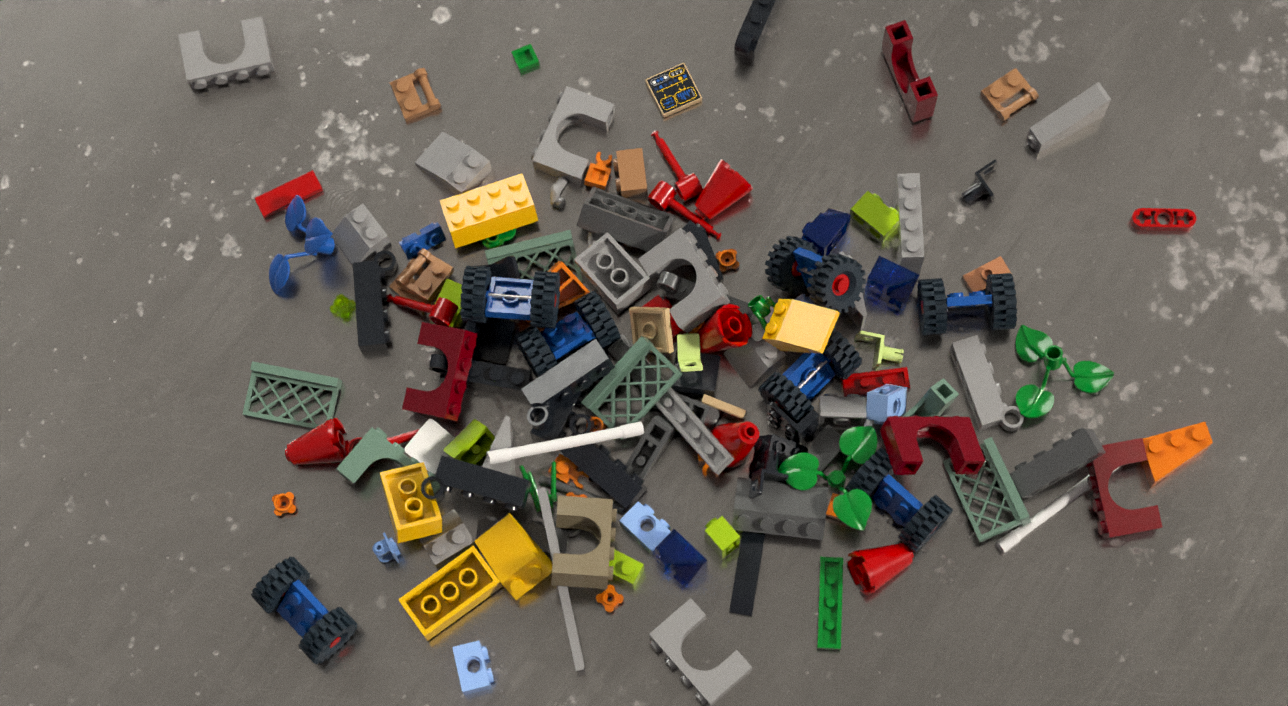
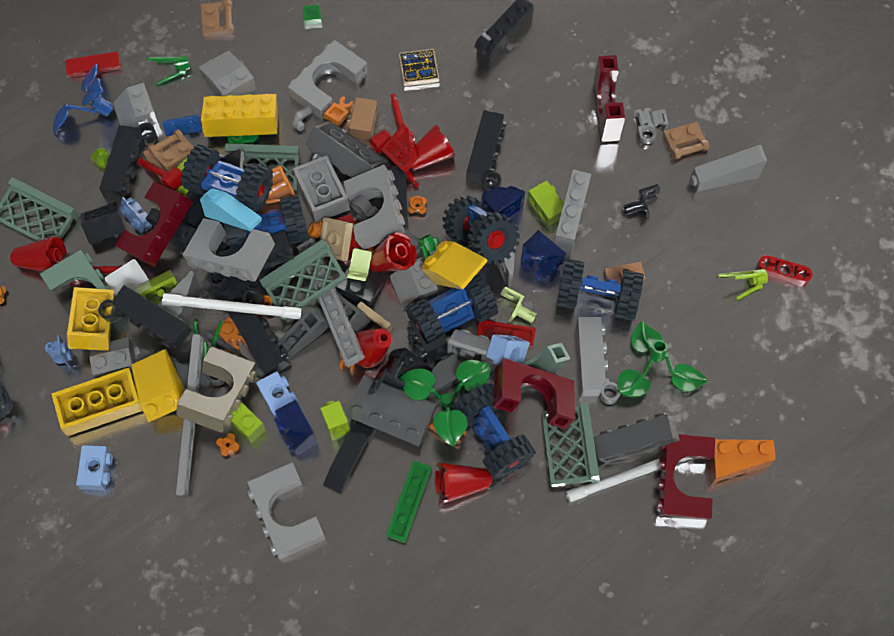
camera: 10 degrees right, 5 degrees down
none -> black slope [81,202,125,244]
none -> medium blue hinge [120,197,153,235]
none -> green plant [146,56,190,85]
none -> light grey arch [182,218,275,281]
none -> medium azure slope [200,188,262,231]
none -> orange plate [307,220,322,239]
none -> red wing [381,123,418,173]
none -> black hinge [466,110,507,193]
none -> light grey piece [635,108,668,144]
none -> lime plant [717,269,768,300]

